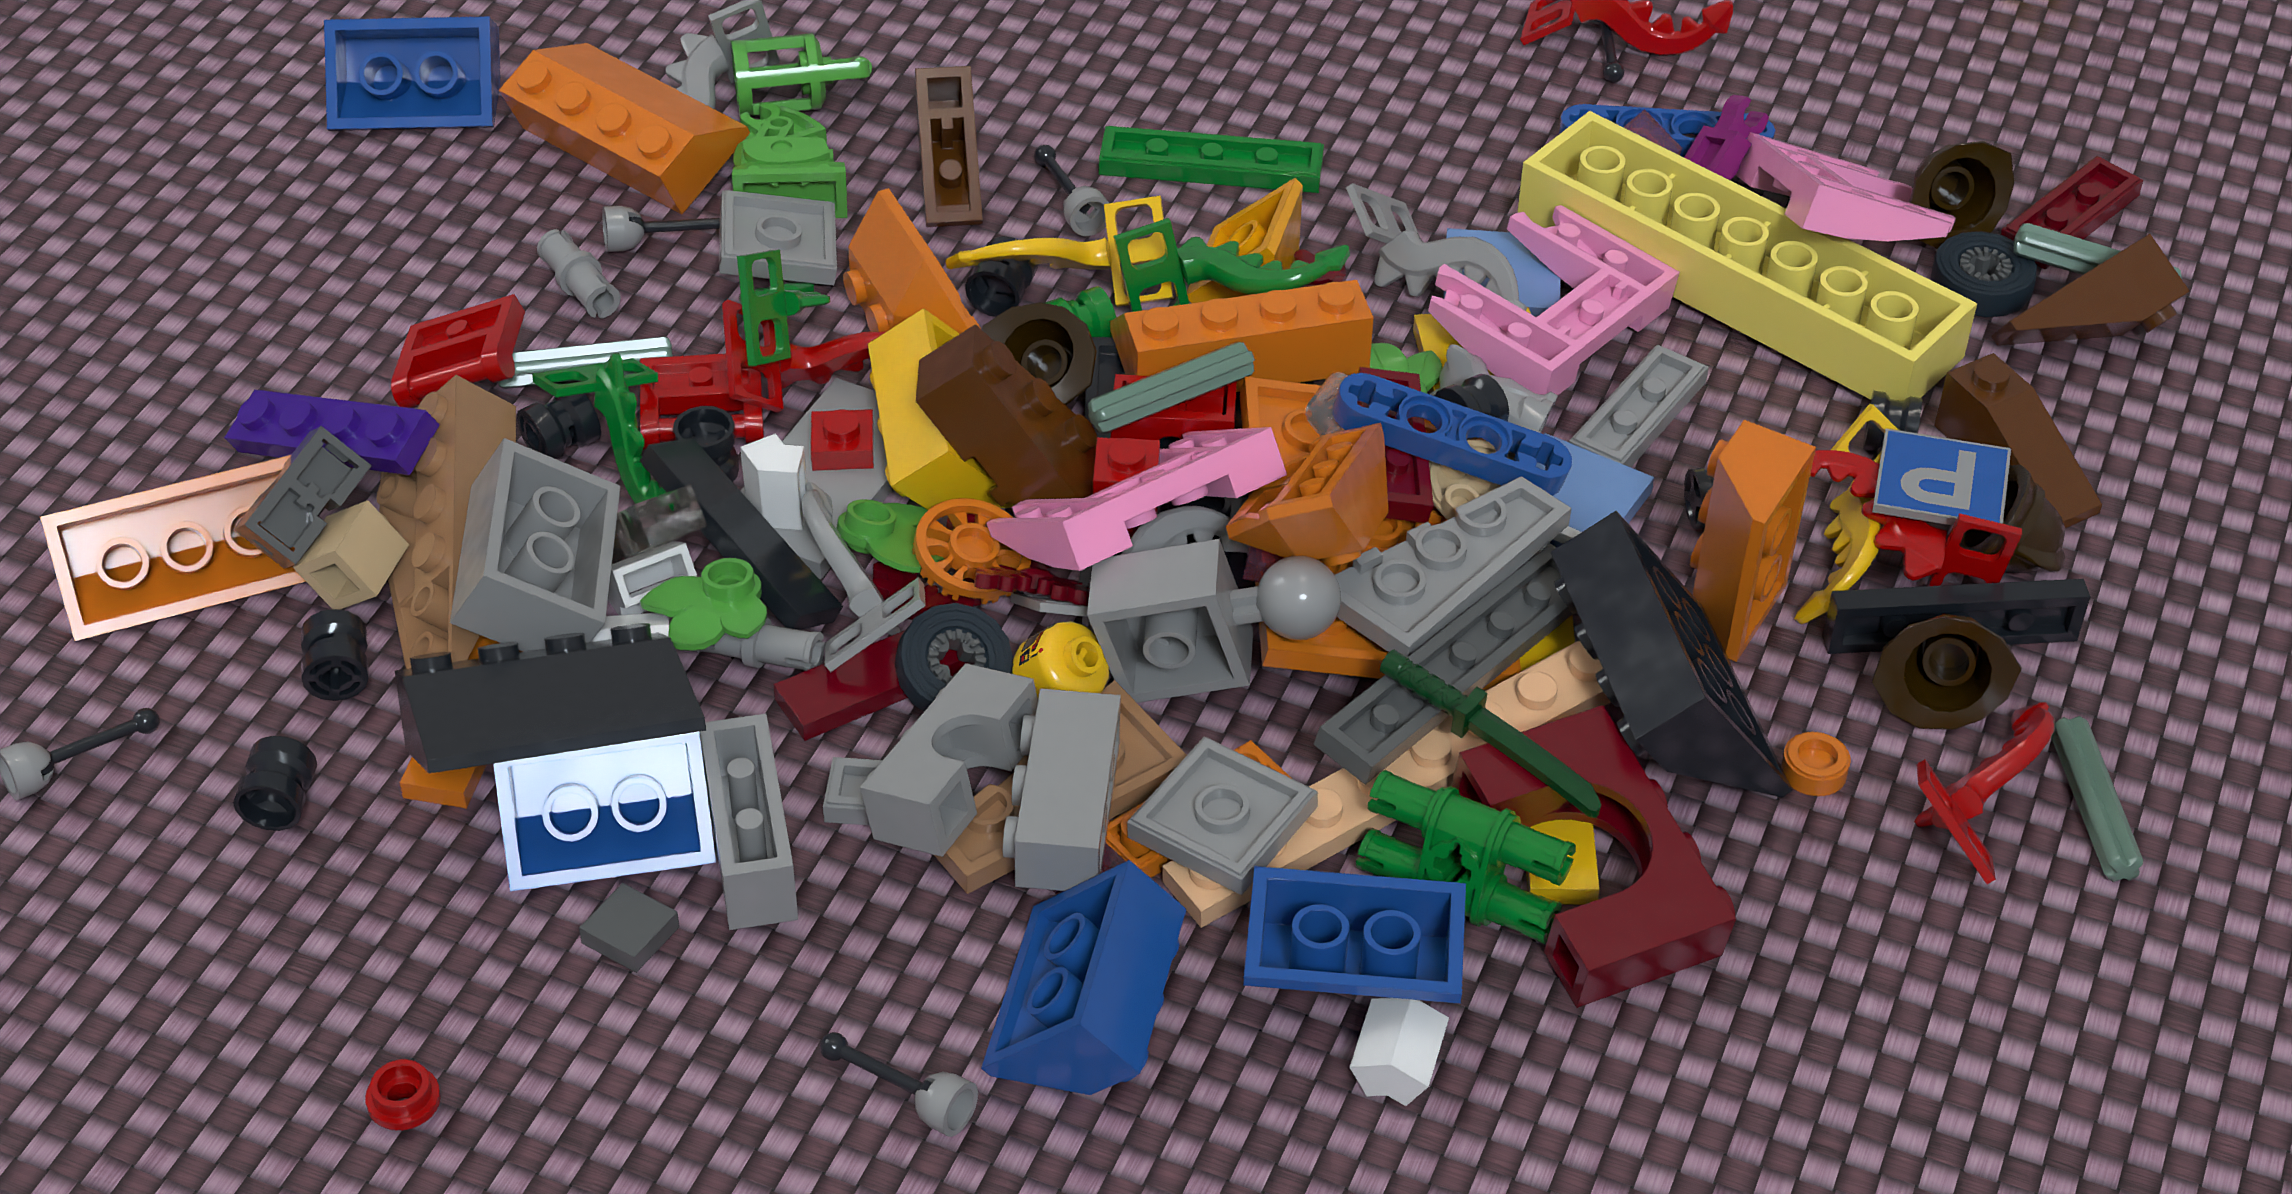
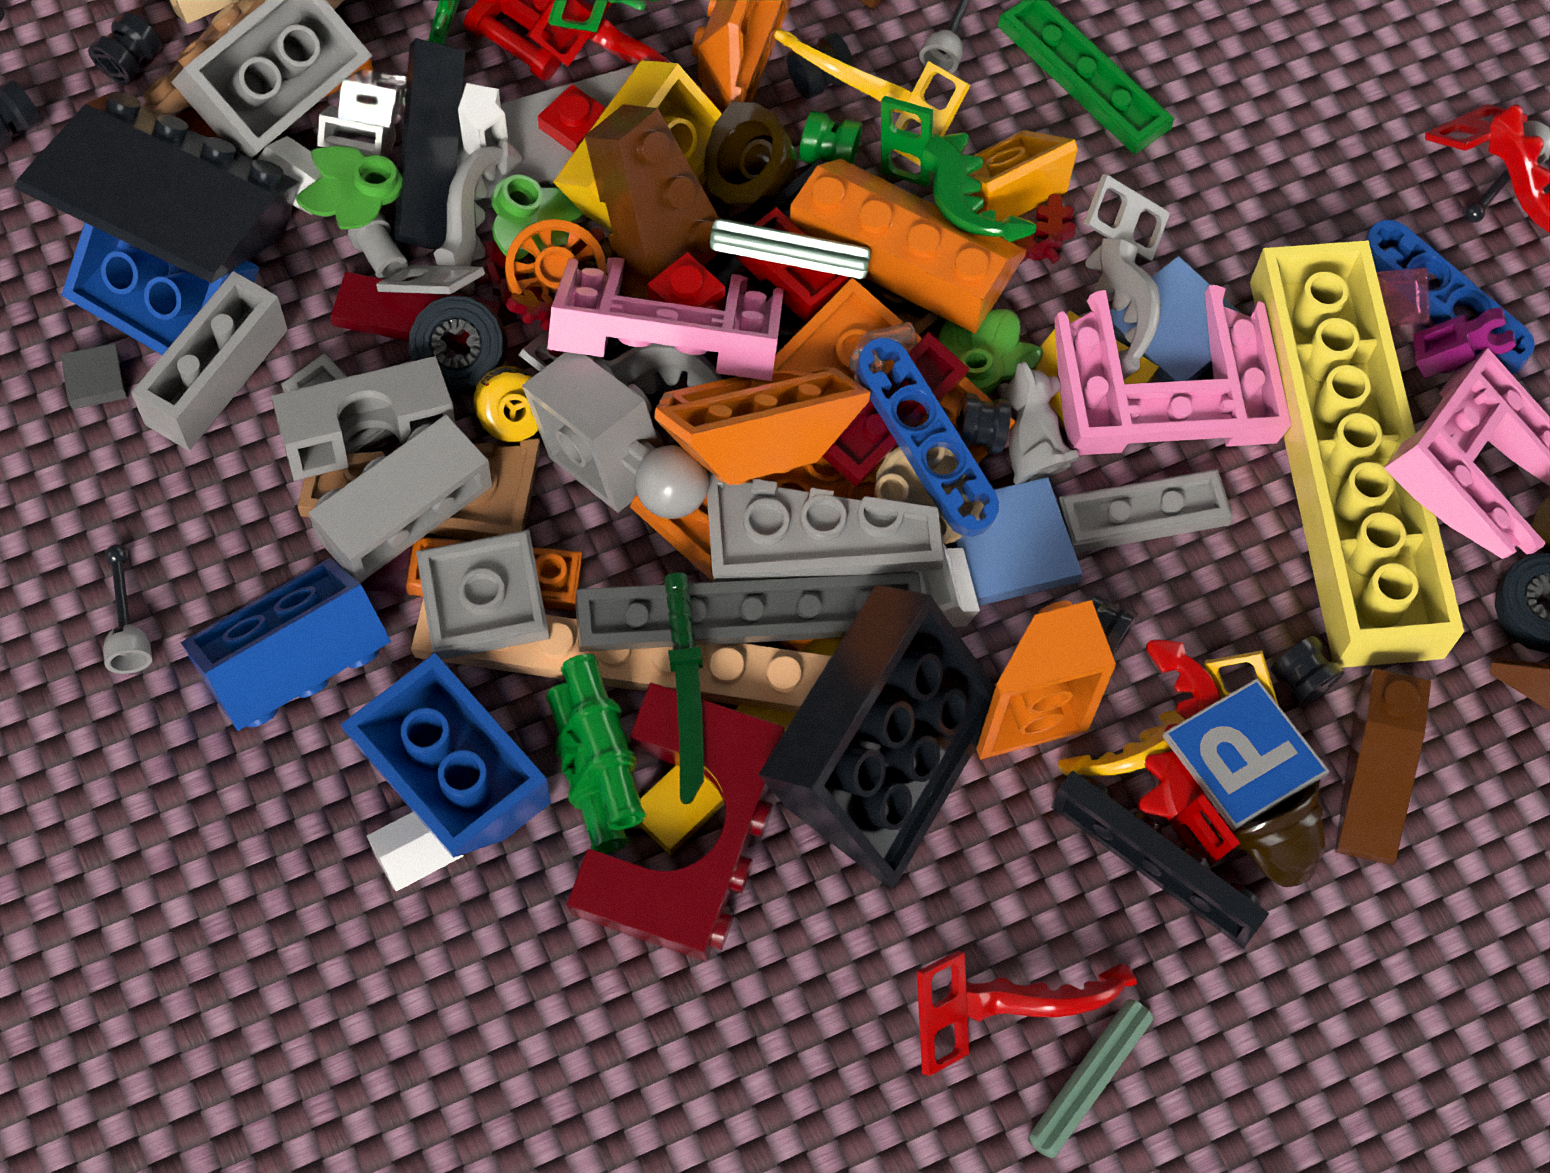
camera: 40 degrees right, 20 degrees up
black wheel [673,406,739,482] -> none
orange tile [1781,732,1851,796] -> none
dark brown piece [1872,614,2022,730] -> none

